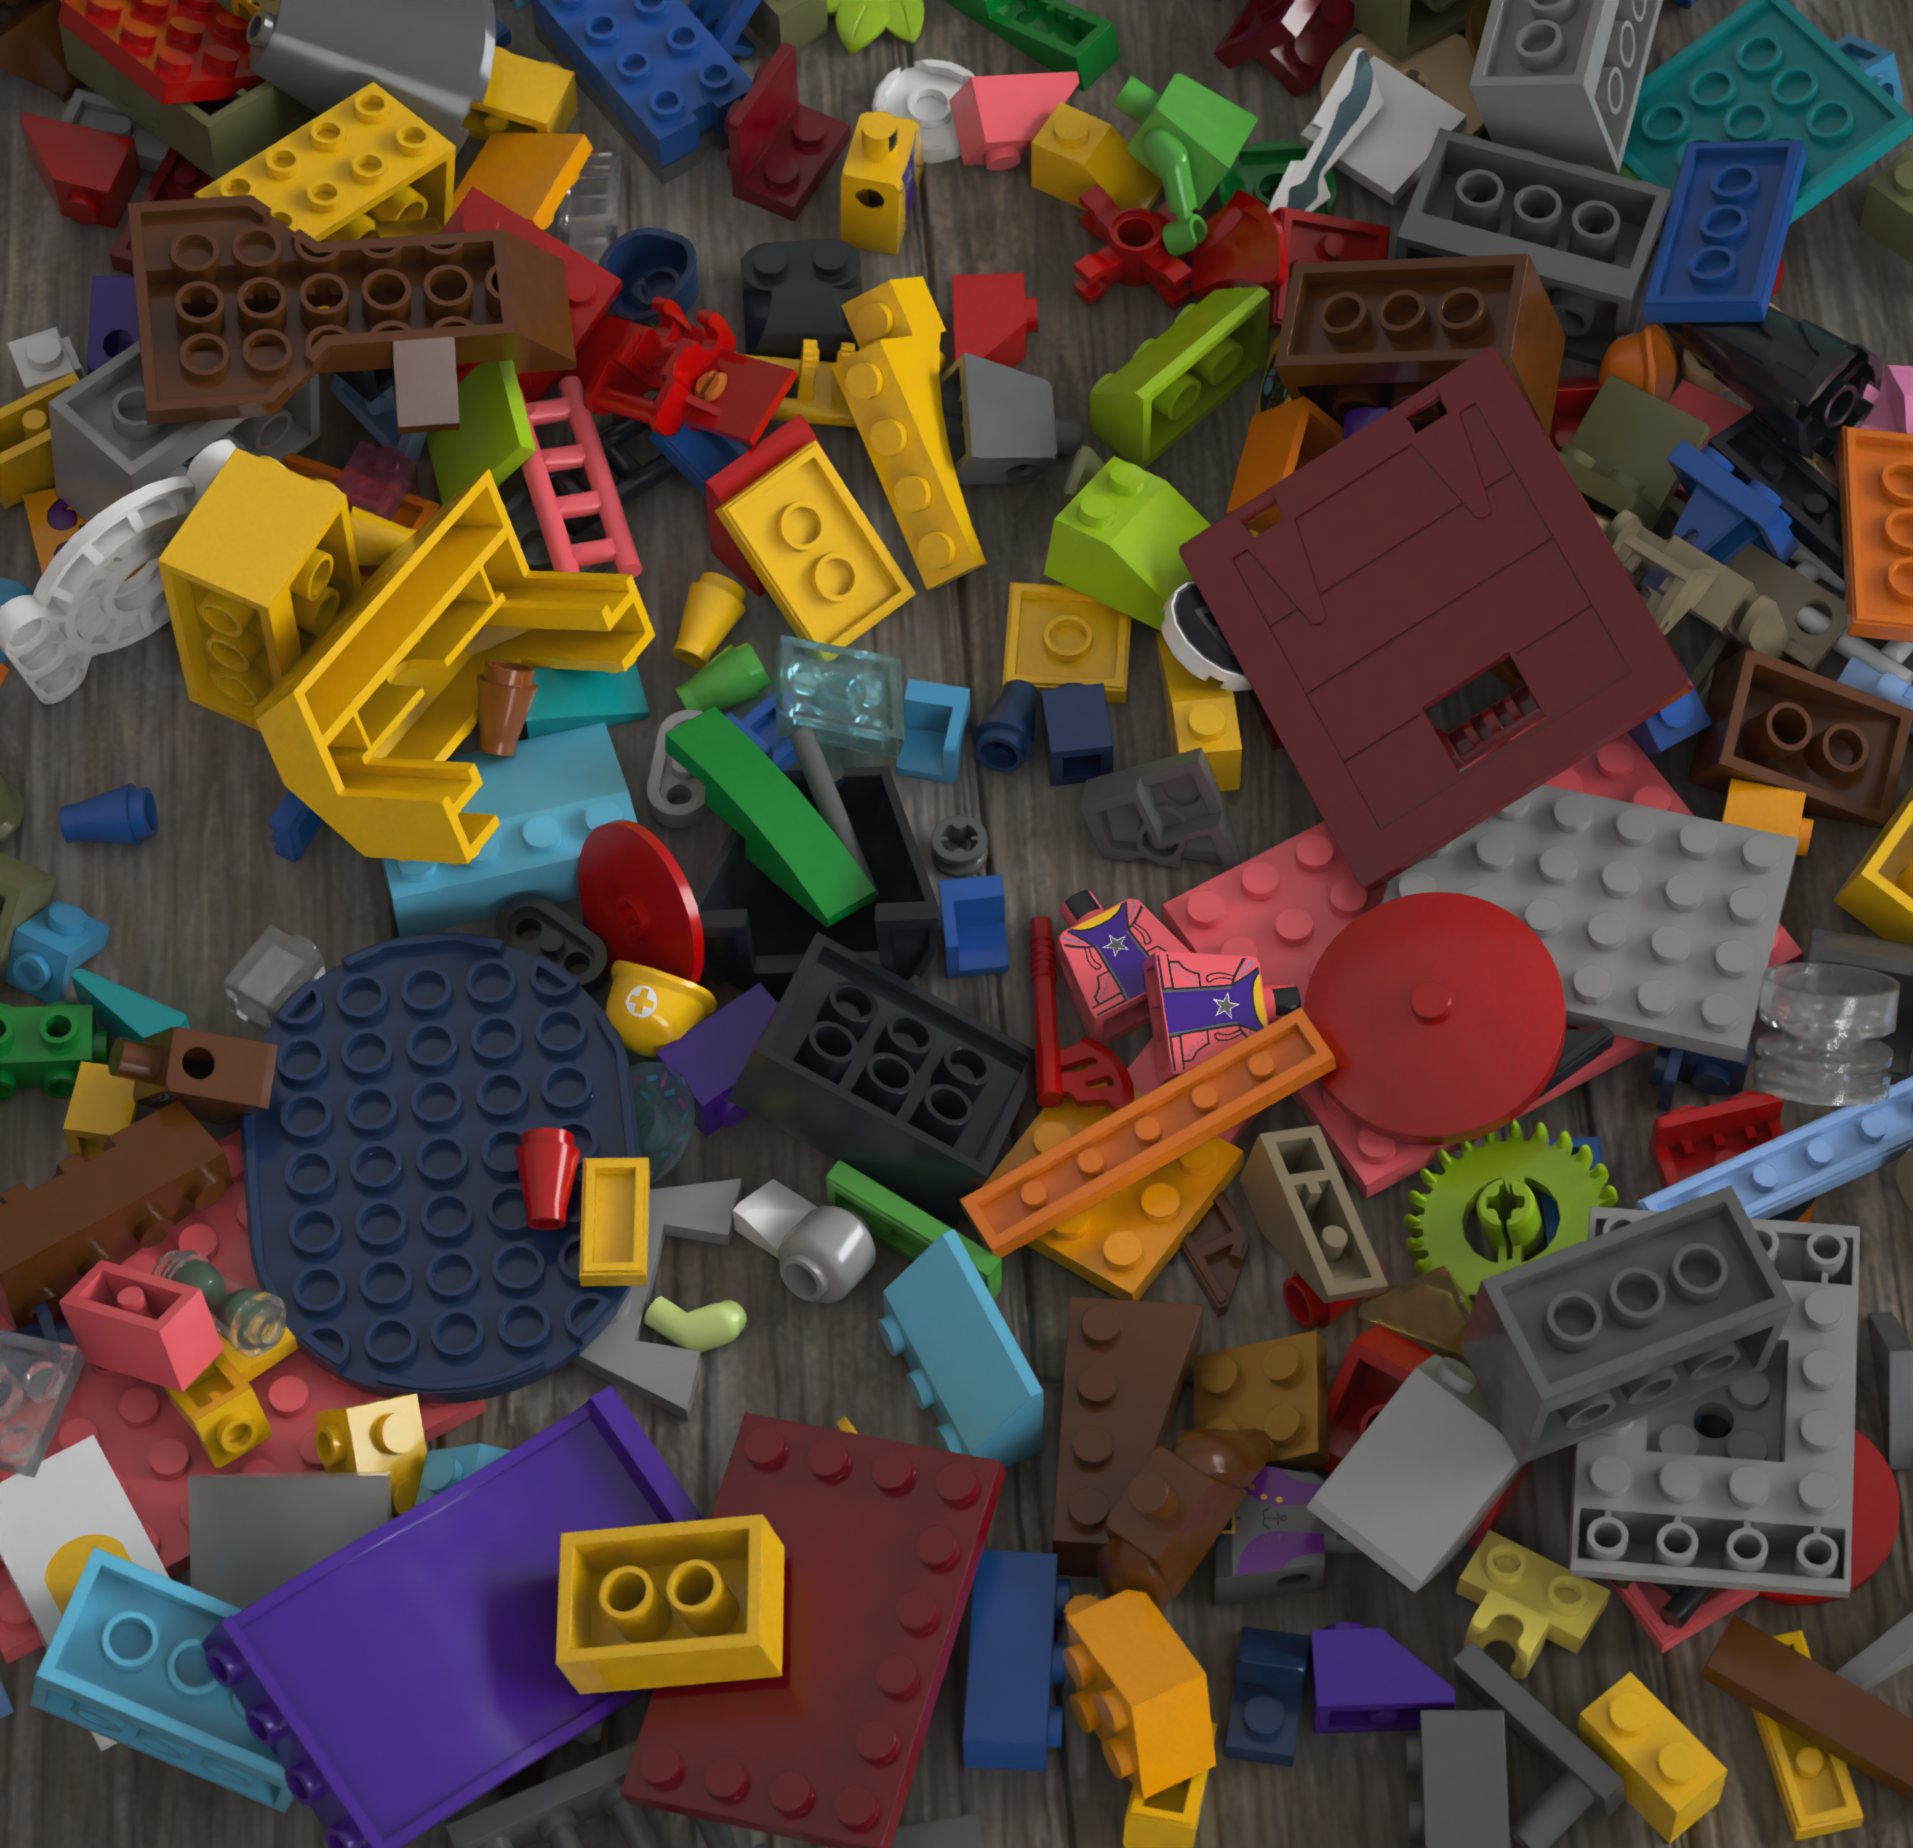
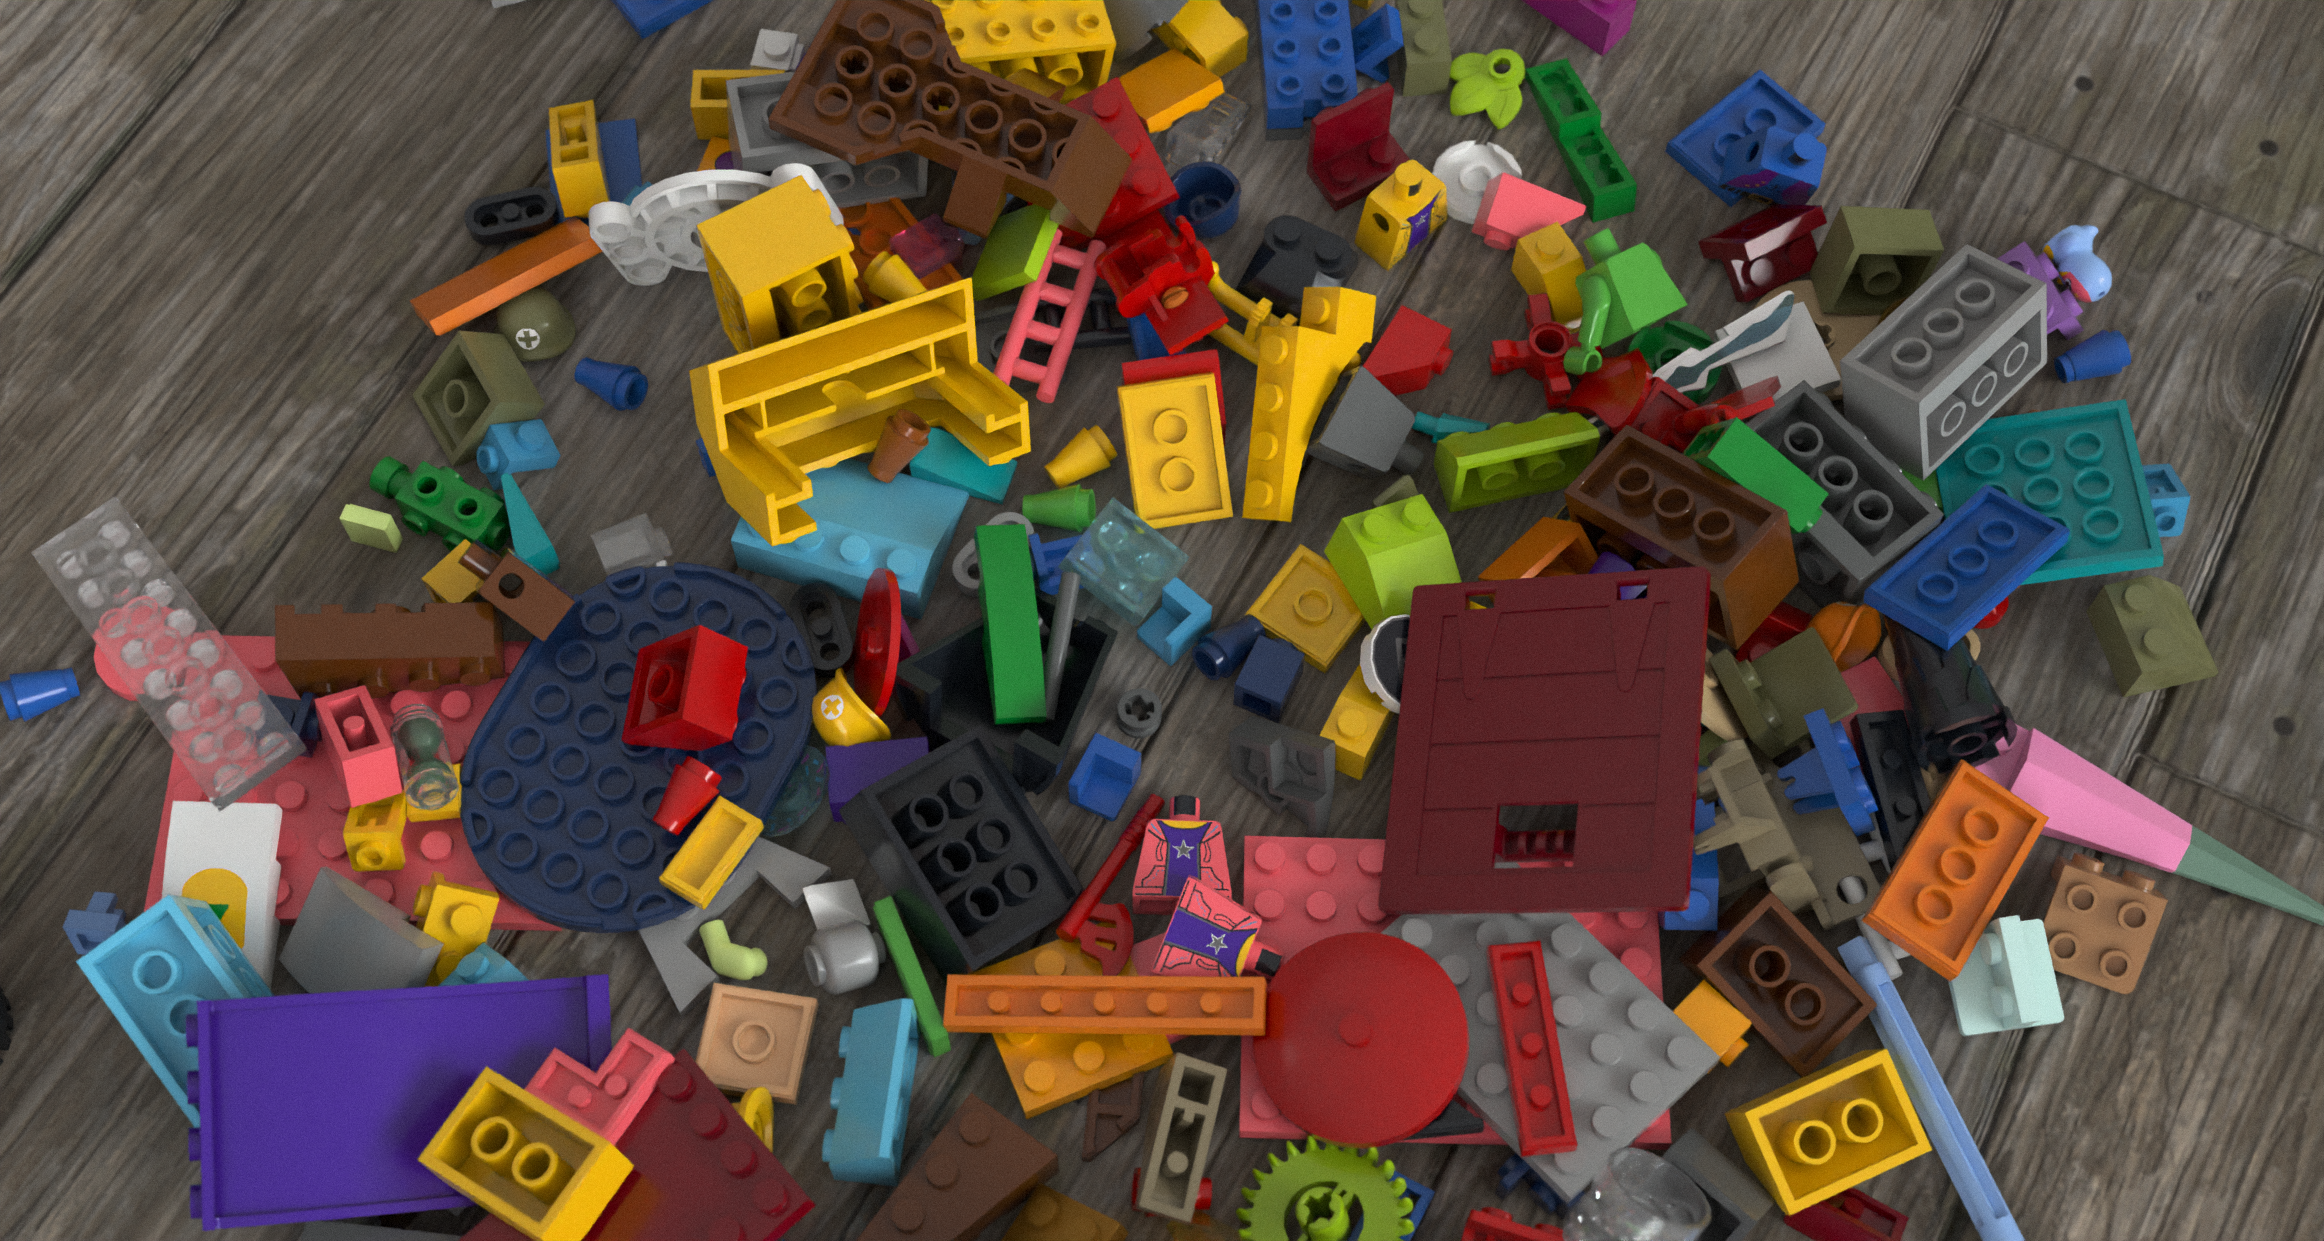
camera: 30 degrees right, 5 degrees up
none -> coral tile [524,1028,676,1146]
none -> red slope [621,625,748,751]
none -> light nougat plate [696,983,819,1105]
none -> teal bar [1412,411,1490,444]
none -> red tile [1486,940,1577,1157]
none -> green slope [1682,417,1829,535]
none -> red arm [1683,376,1781,435]

